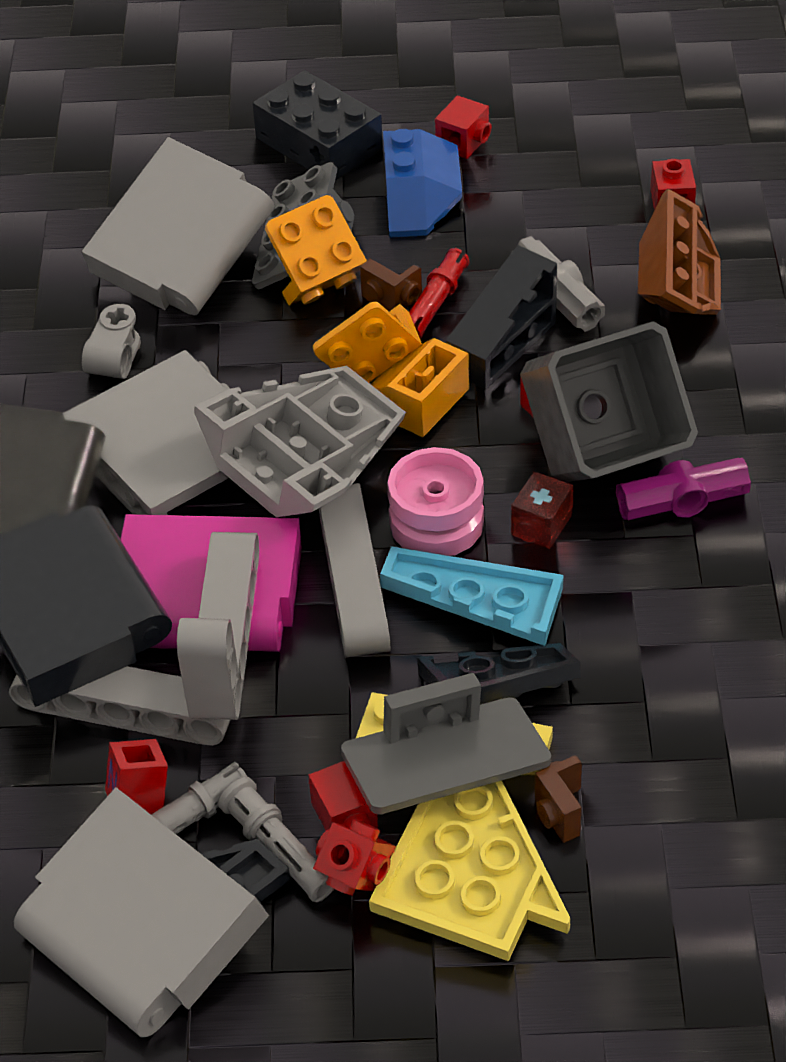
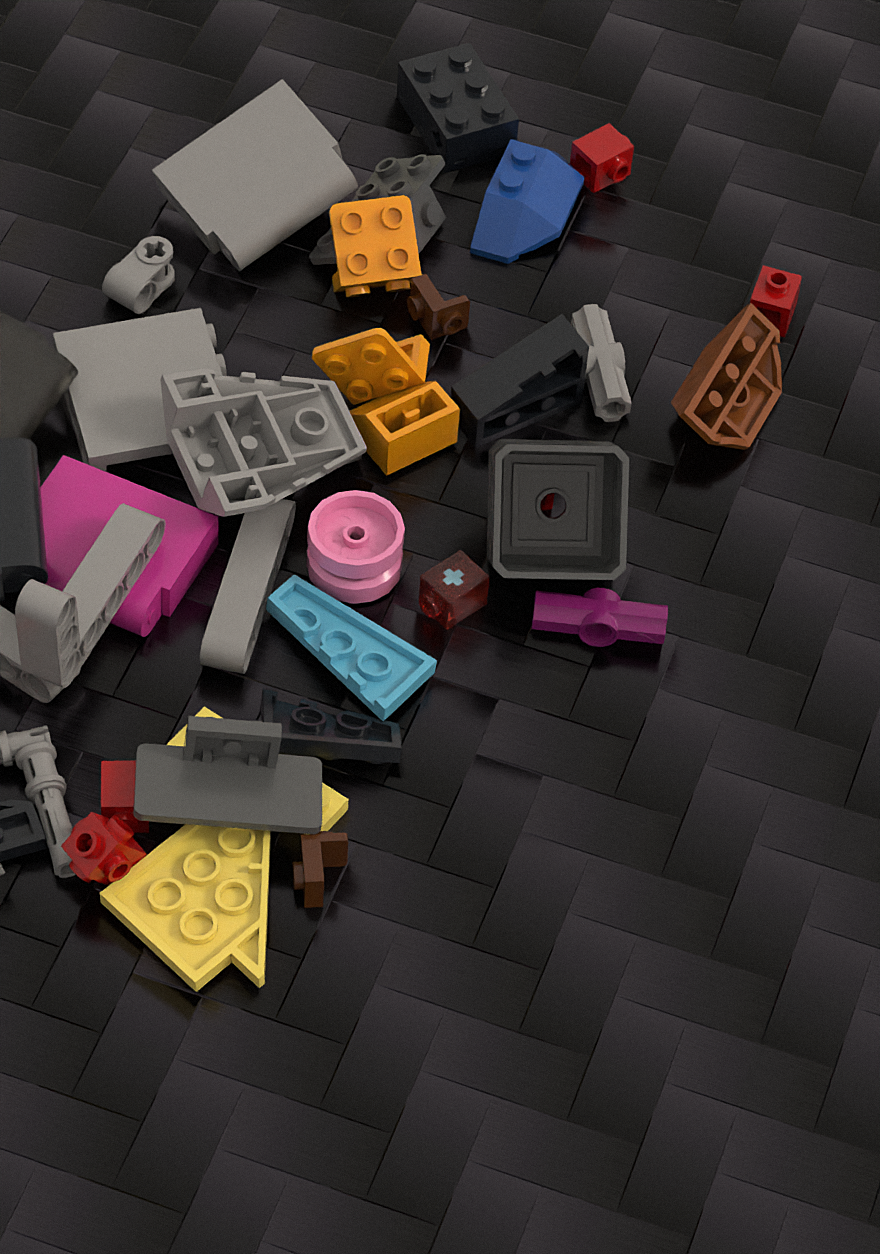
camera: 15 degrees right, 5 degrees up
red pin [409,248,470,339] -> none

